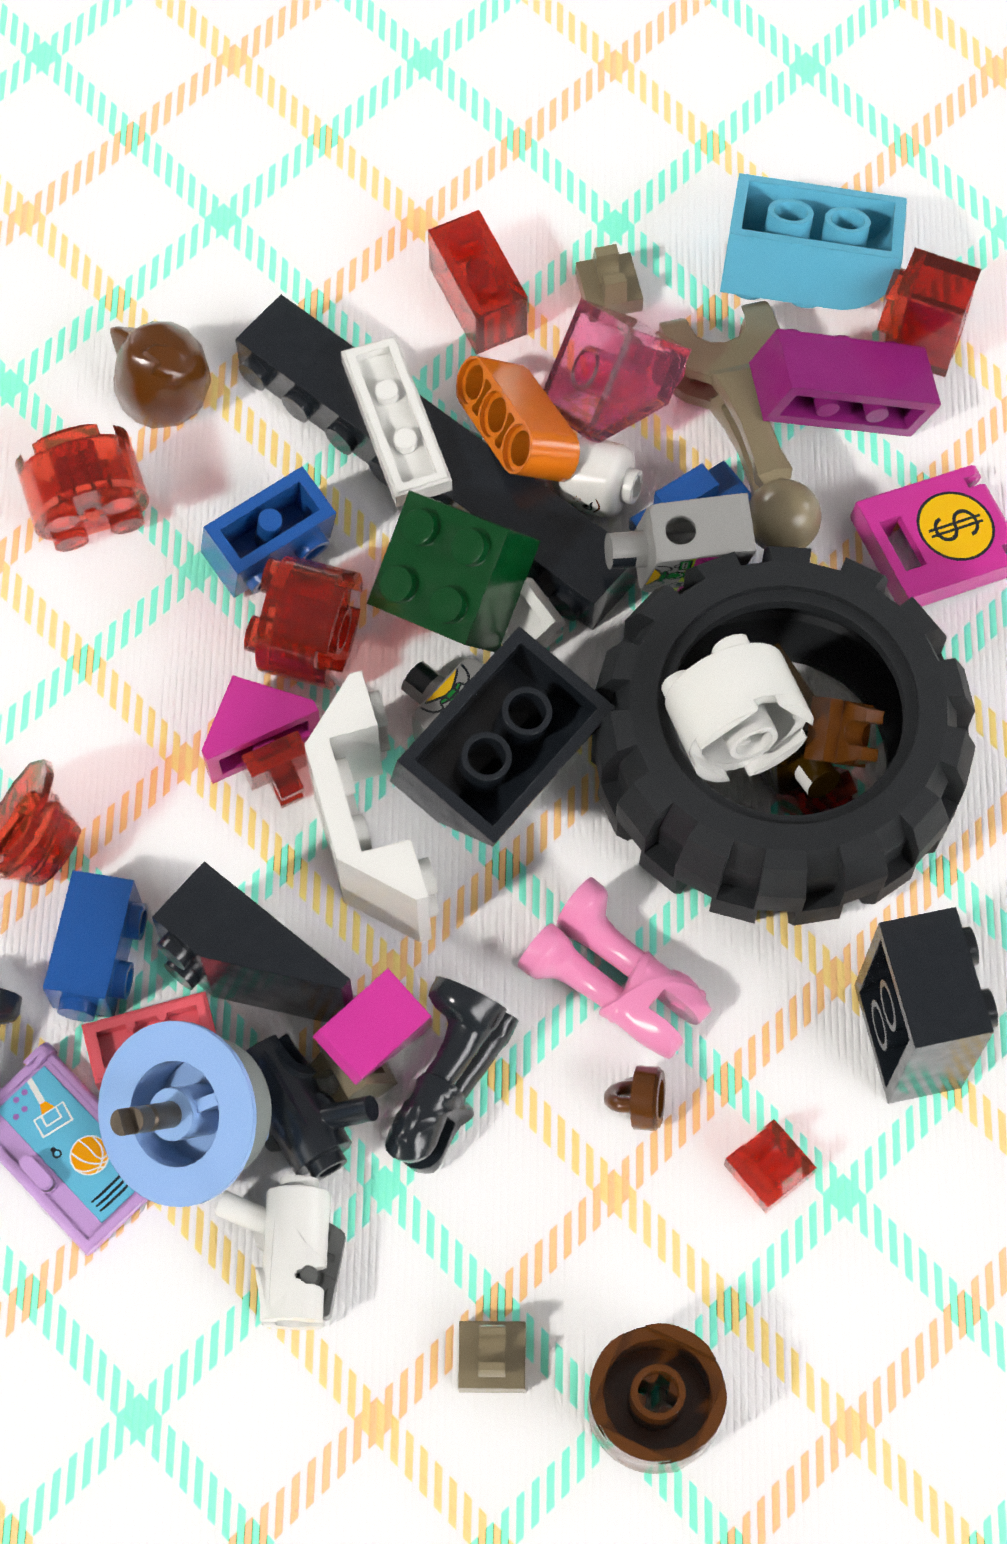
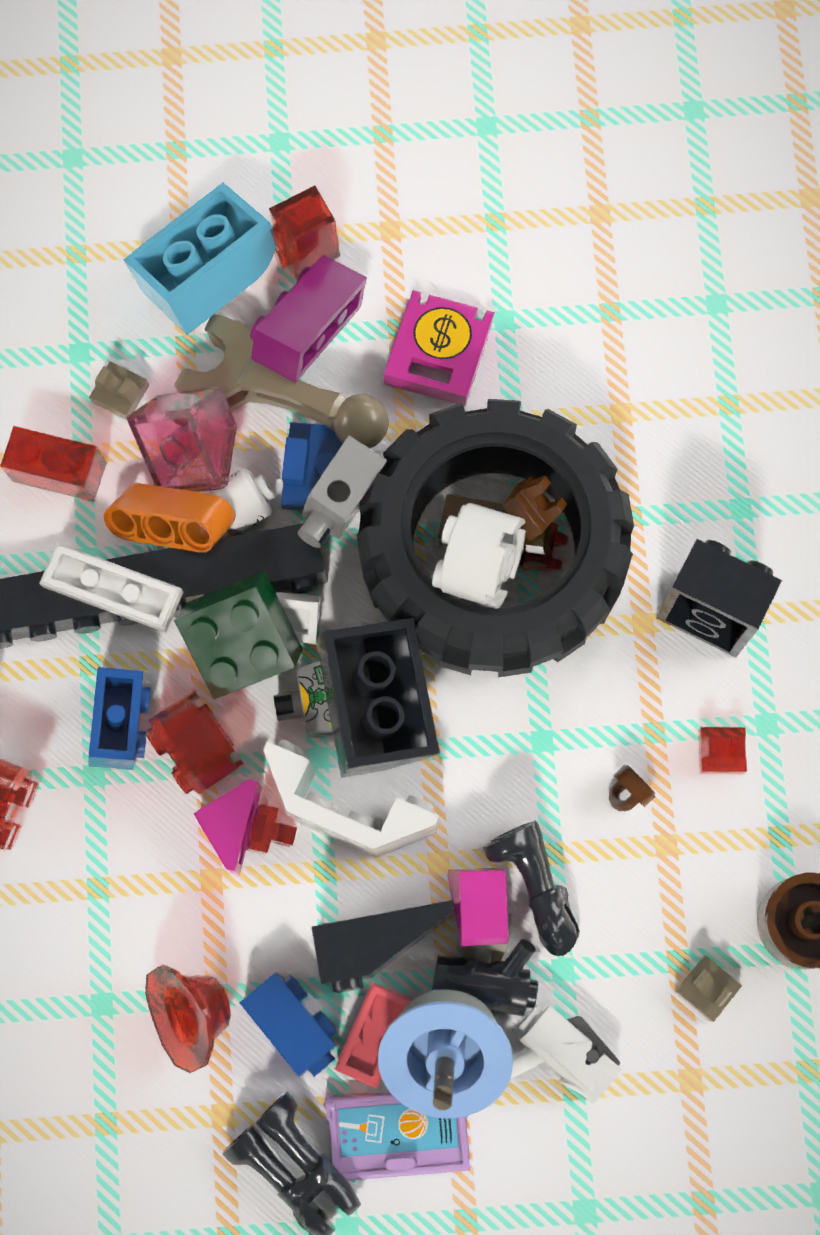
camera: 45 degrees left, 10 degrees up
bright pink piece [517,877,712,1059] -> none

